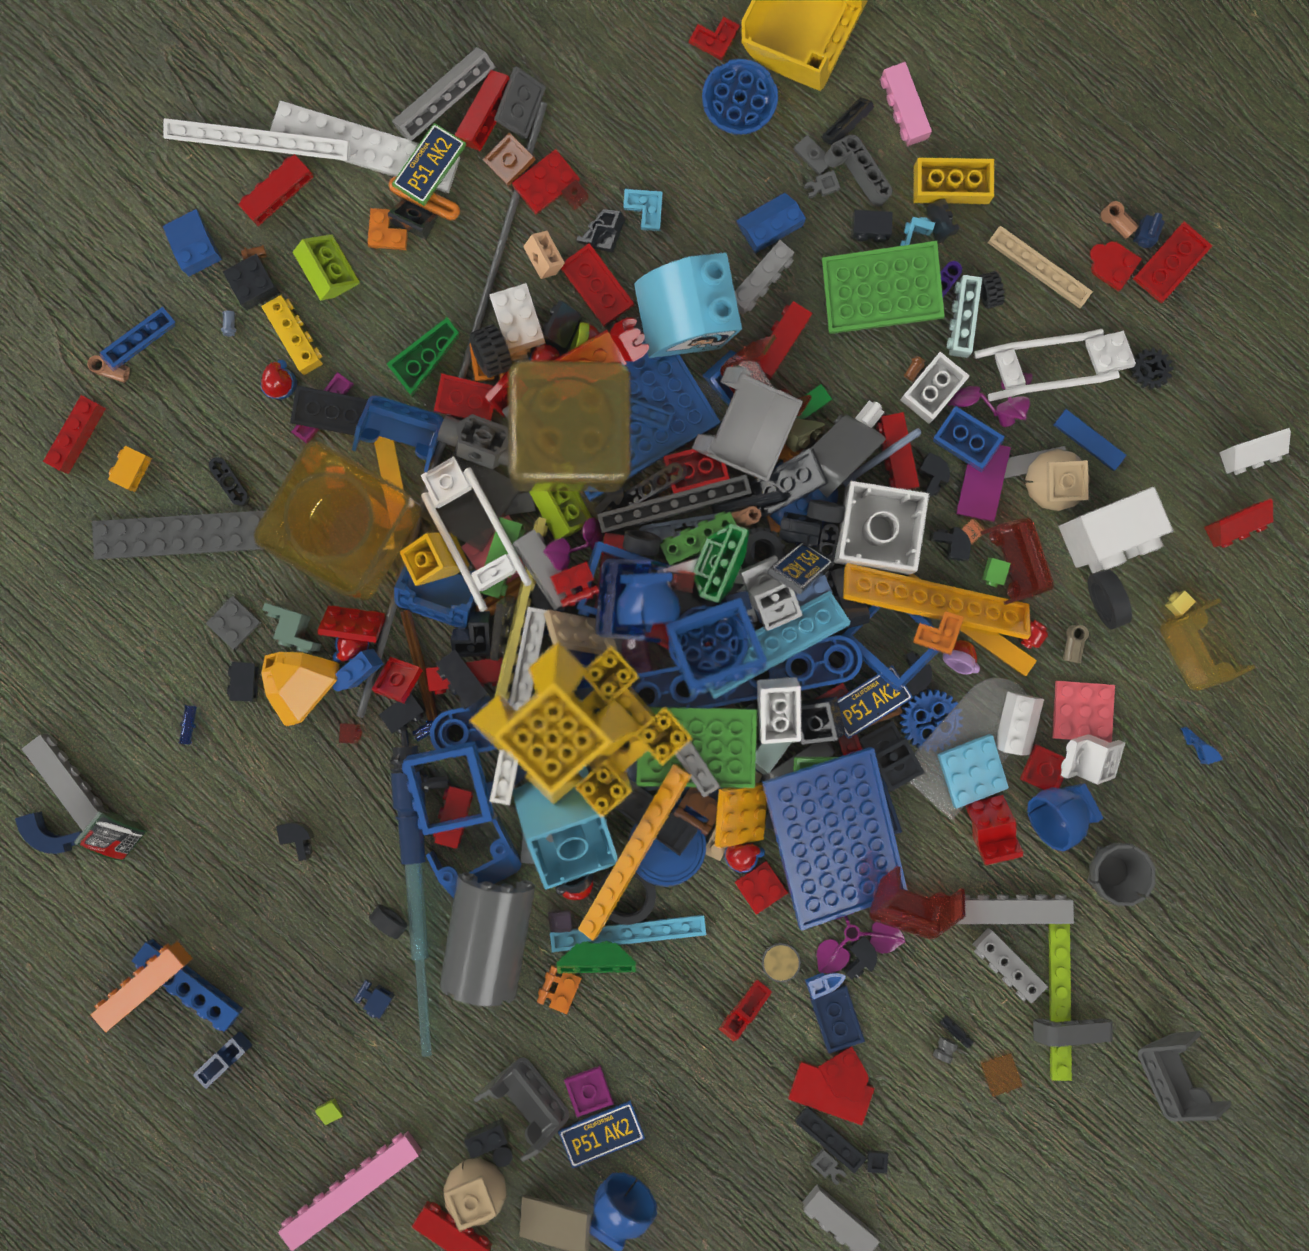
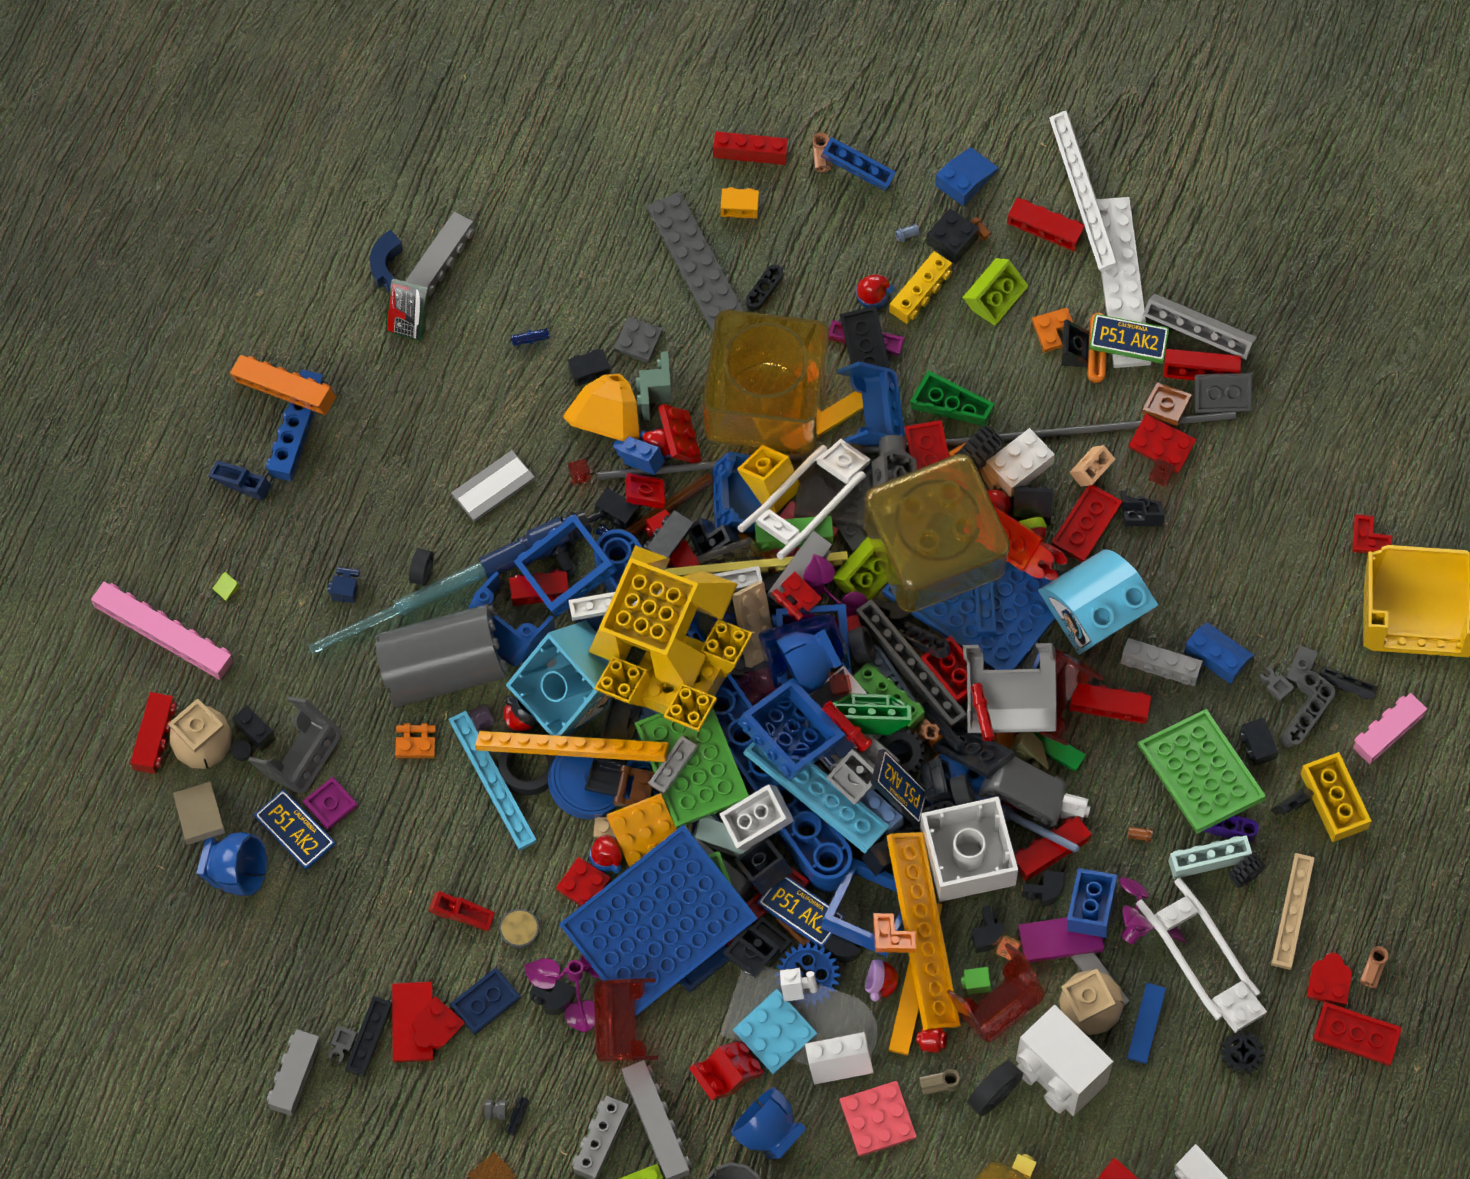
camera: 70 degrees right, 20 degrees down
black brick [276,822,315,861] -> none
green wedge [556,941,636,974] -> none
medium azure plate [624,189,663,231] -> none
blue brick [702,59,778,135] -> none
plate [805,973,846,1000] -> none
black tile [866,1150,888,1174] -> none
medium azure bracket [900,217,935,246] -> none
white brick [900,352,969,424] -> none
red plate [1020,744,1066,790] -> none
white bracket [1061,734,1125,784] -> none
dark blue brick [1133,213,1165,248] -> none
none -> tile [451,450,535,522]
none -> white brick [780,968,818,1001]
none -> red pin [822,701,872,753]
none -> red pin [970,683,995,742]

